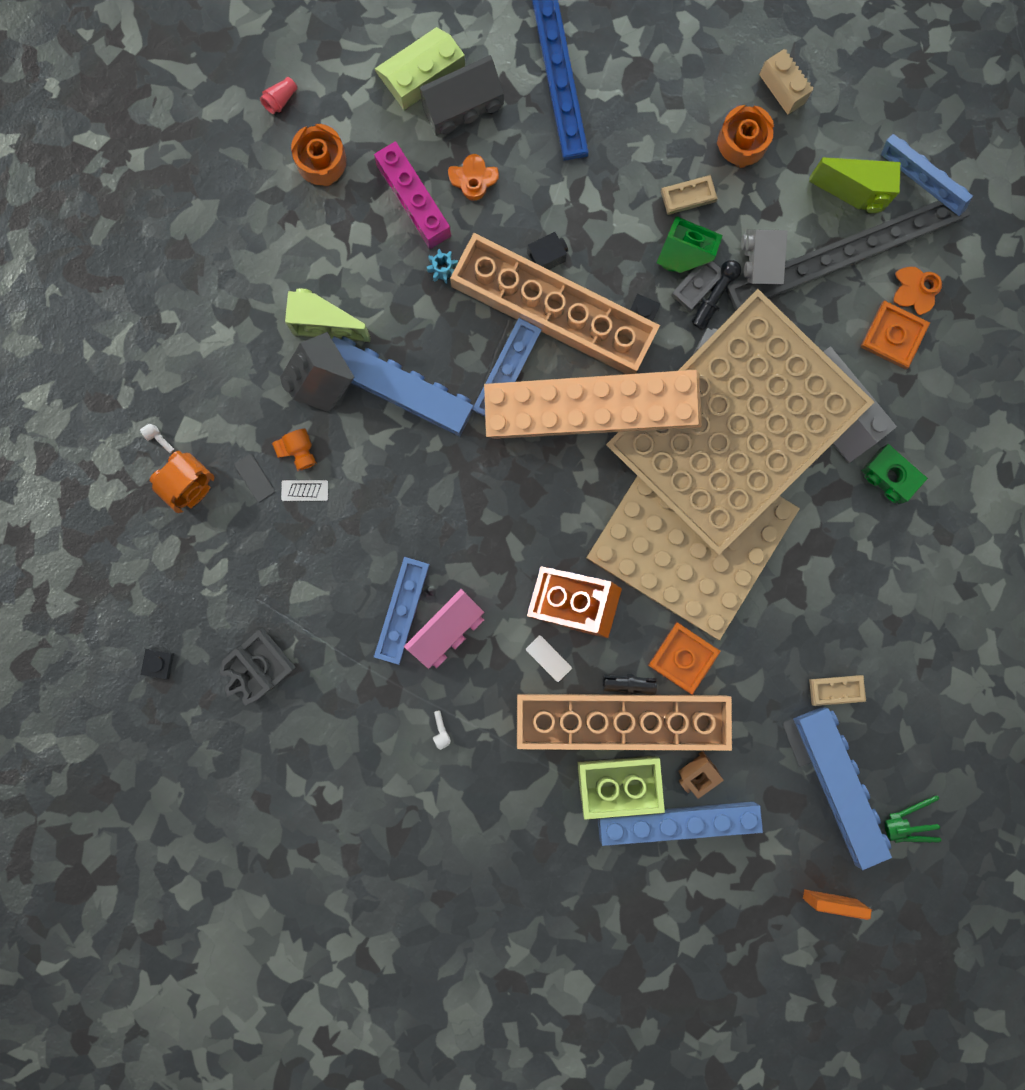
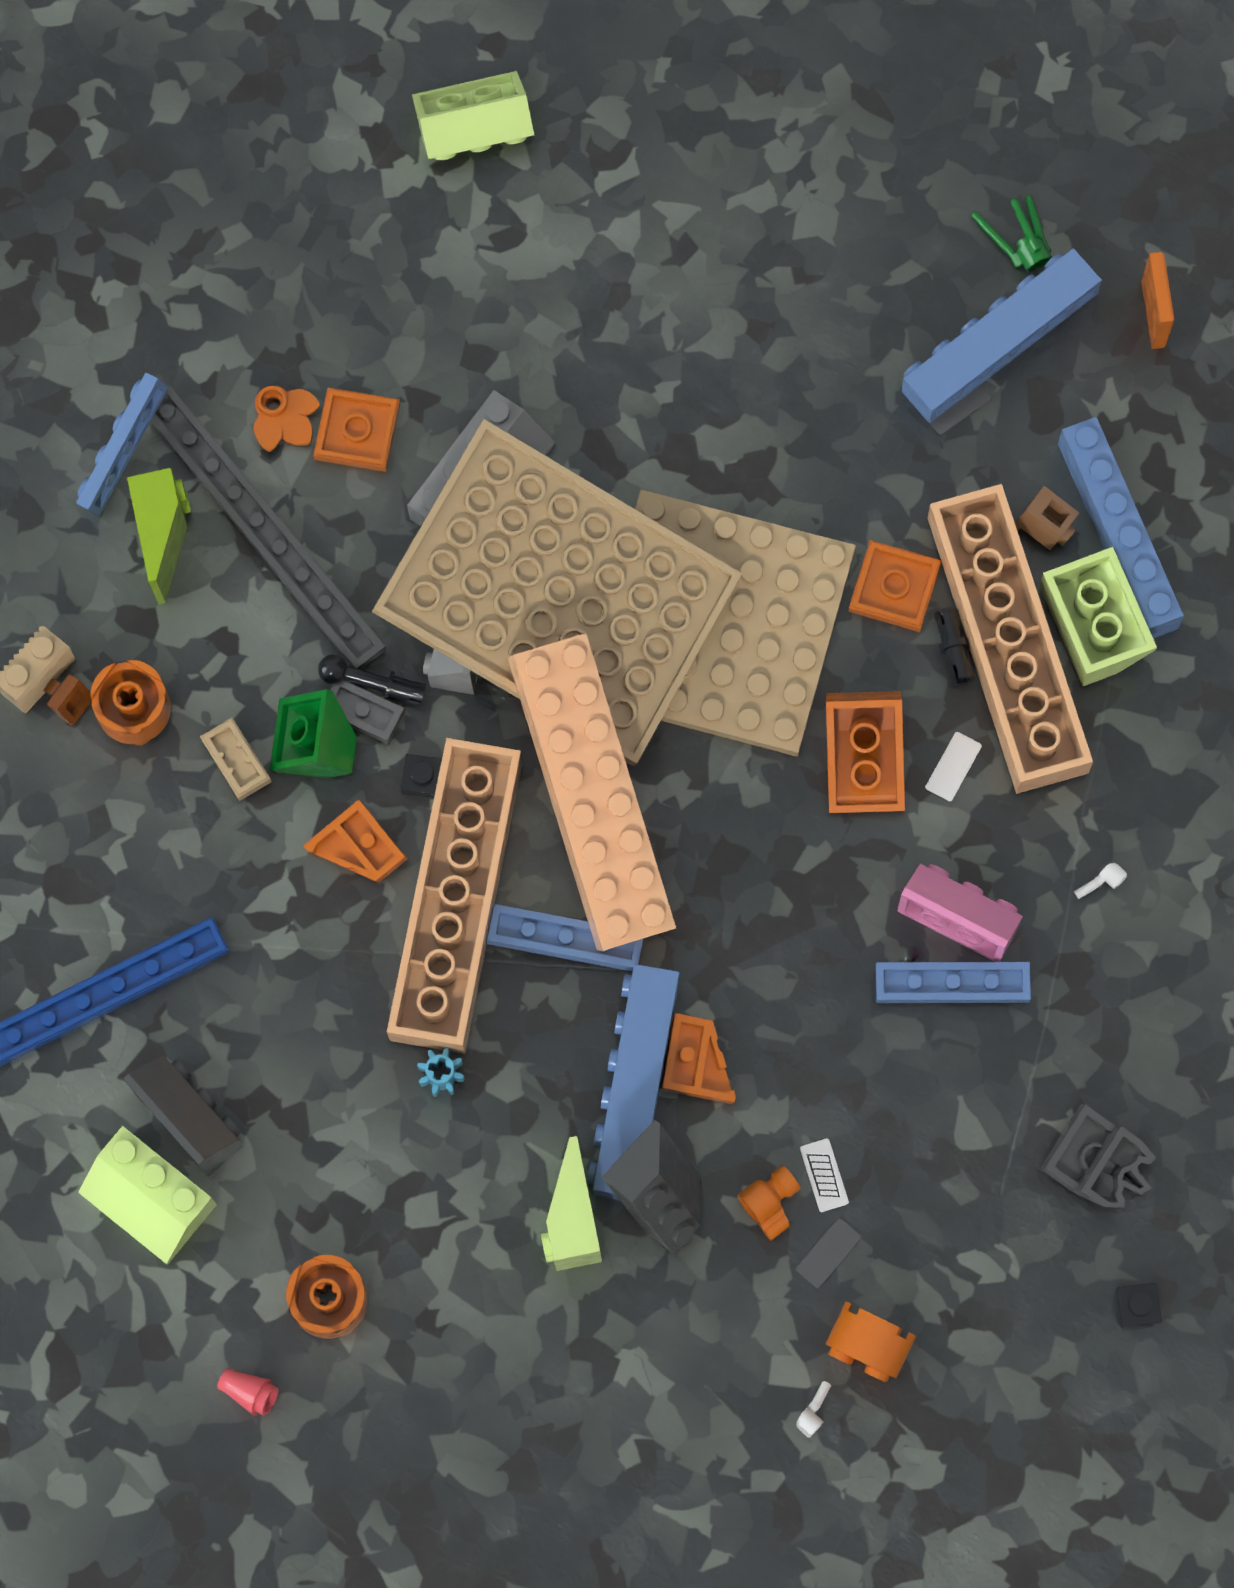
camera: 95 degrees left, 10 degrees down
dark pink brick [374,141,451,249] -> none
orange plate [448,154,499,201] -> none
black brick [527,232,568,270] -> none
light grey brick [741,229,788,284] -> none
tan plate [809,675,866,706] -> none
green brick [861,444,928,504] -> none
none -> dark orange tile [43,674,91,726]
none -> orange wing [303,800,408,883]
none -> orange wing [660,1013,736,1104]

